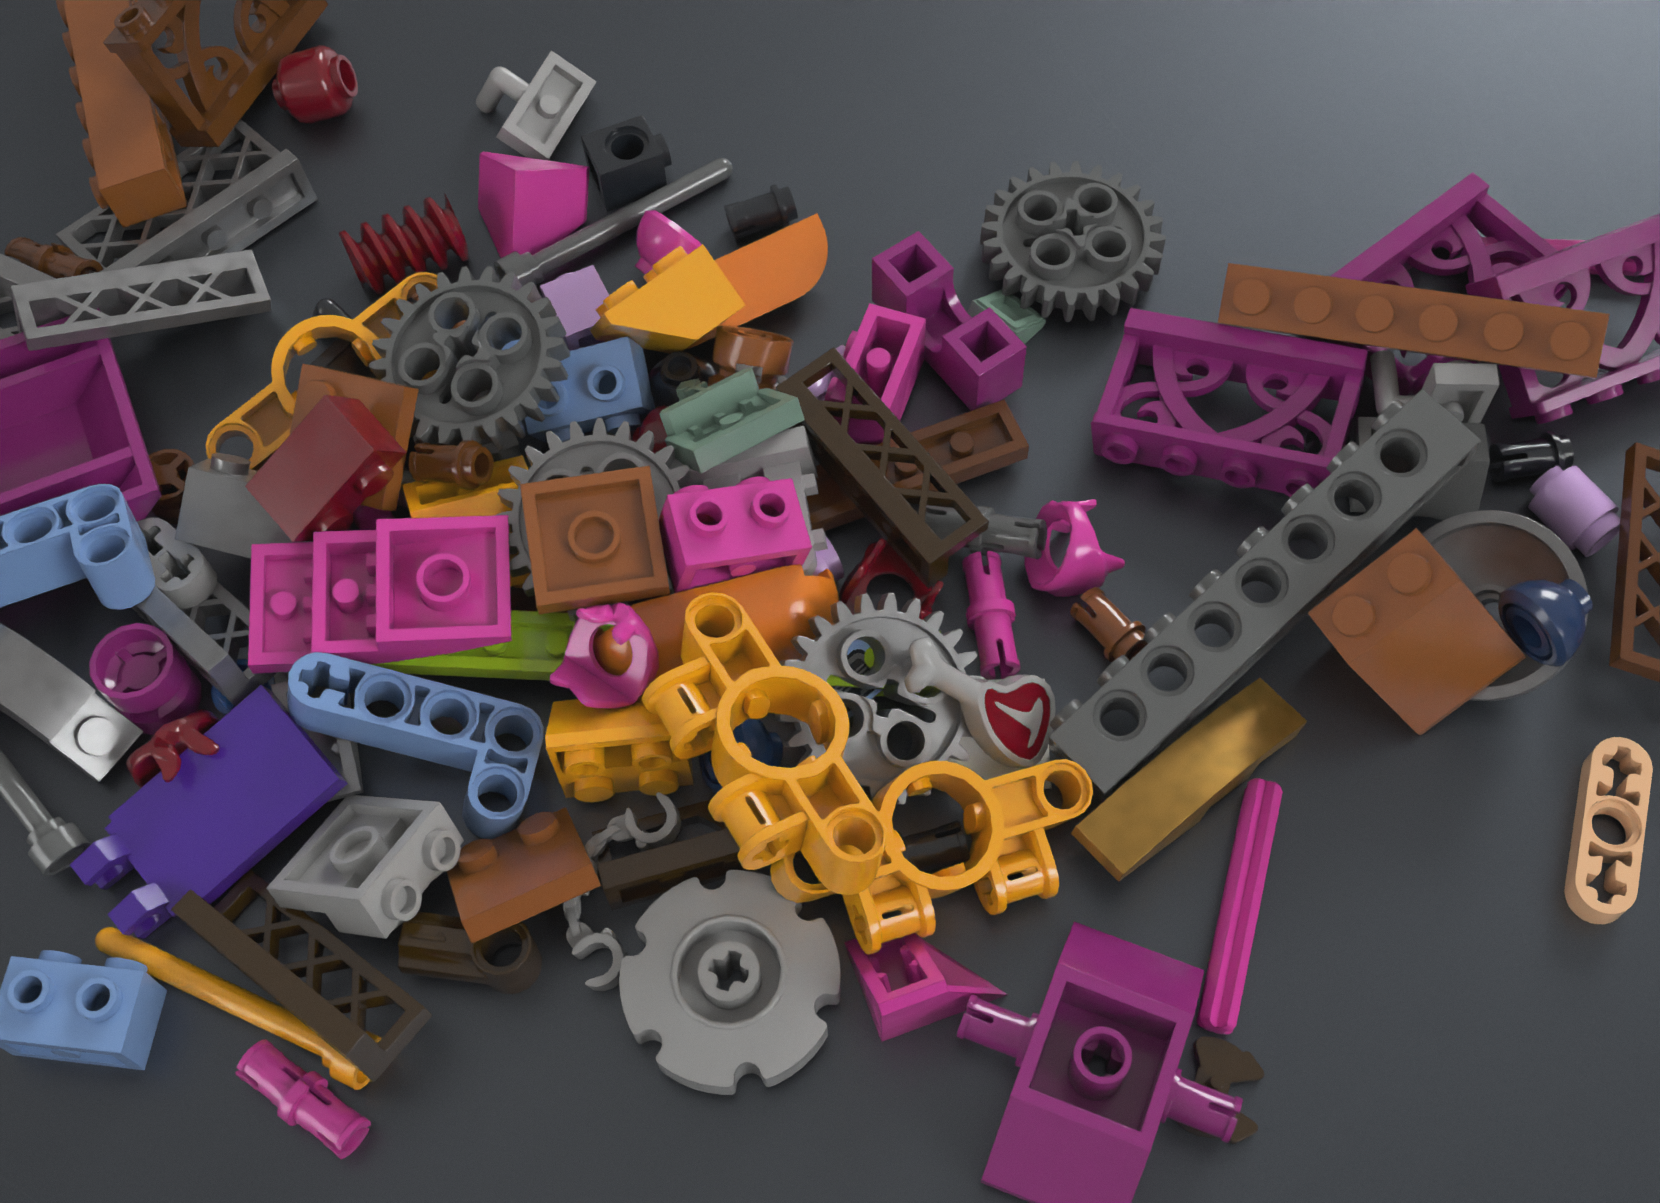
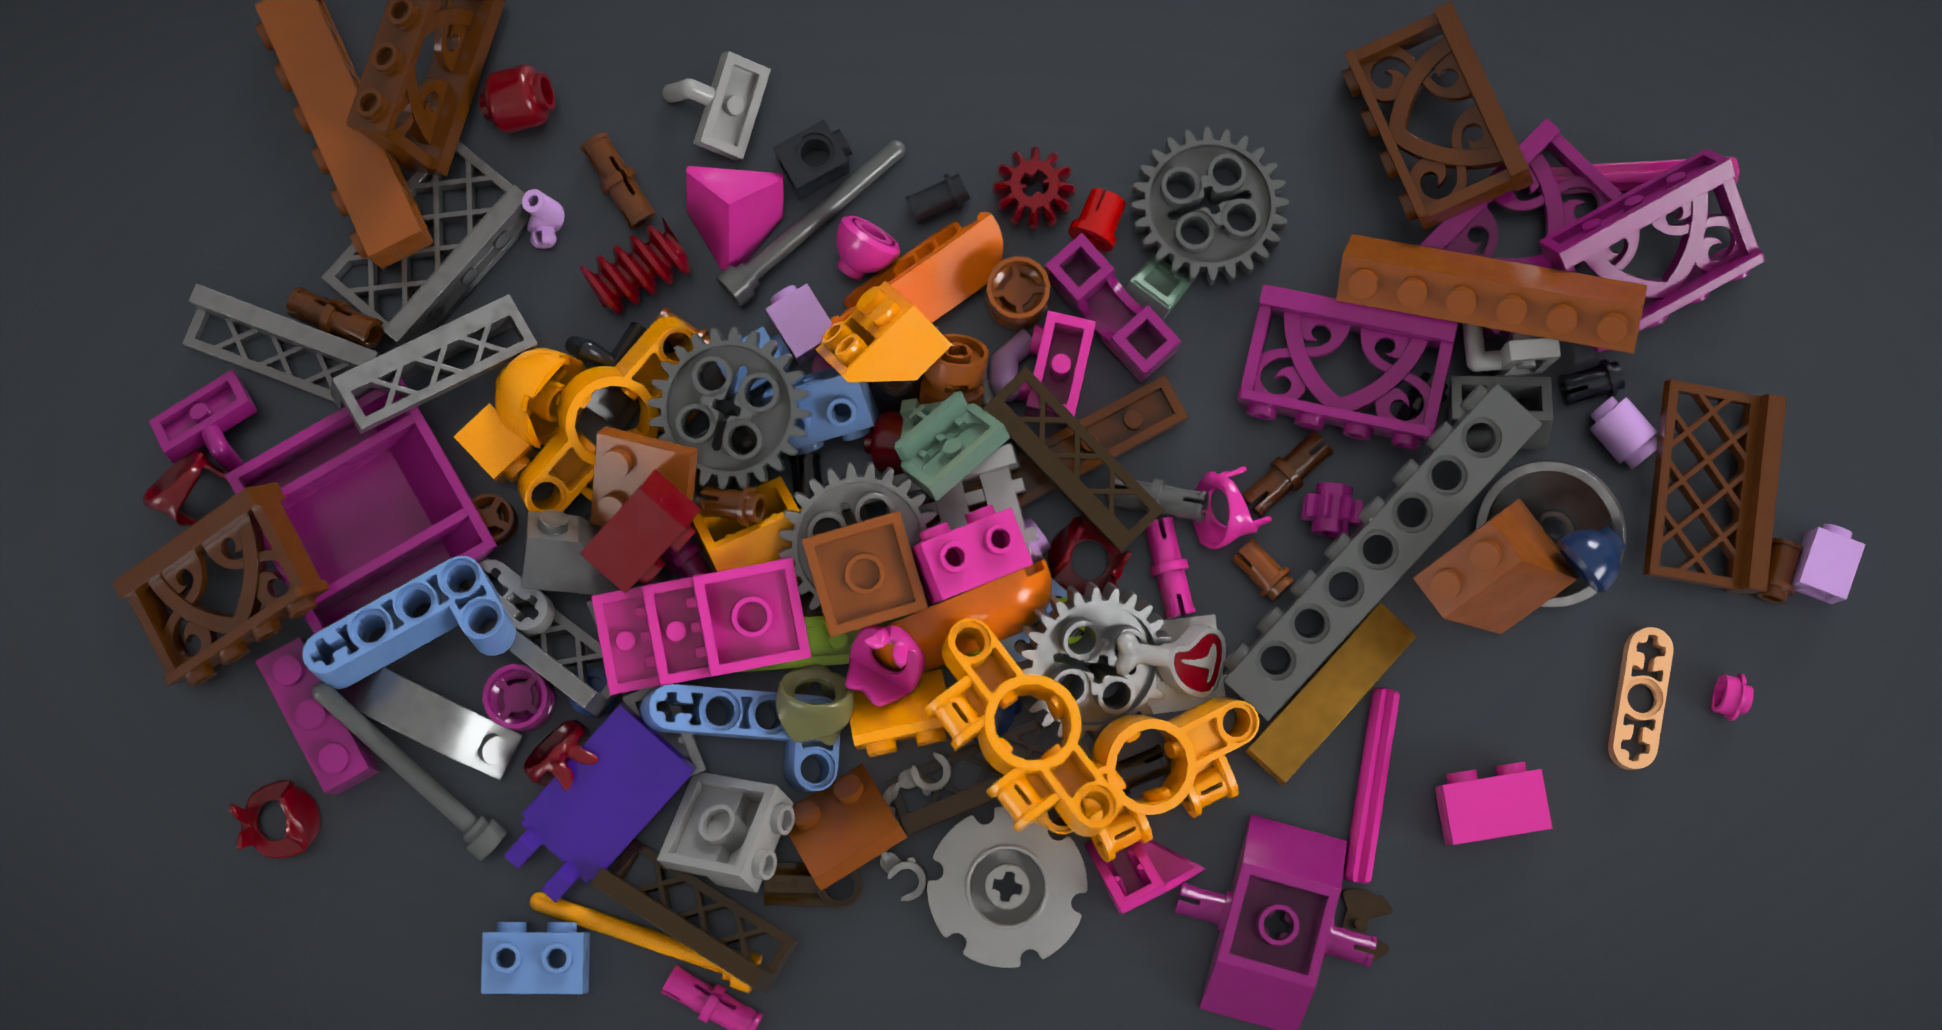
camera: 10 degrees left, 20 degrees up
none -> light orange brick [453,403,537,486]
none -> light orange cylinder [495,348,587,449]
none -> lavender arm [522,189,565,249]
none -> reddish brown pin [580,132,657,230]
none -> olive piece [776,664,854,745]
none -> dark orange wheel [986,256,1050,332]
none -> dark red gear [993,147,1076,232]
none -> red bush [1068,188,1126,252]
none -> reddish brown pin [1241,430,1334,518]
none -> magenta gear [1301,482,1364,538]
none -> reddish brown fence [1341,1,1534,232]
none -> dark pink brick [1435,762,1553,846]

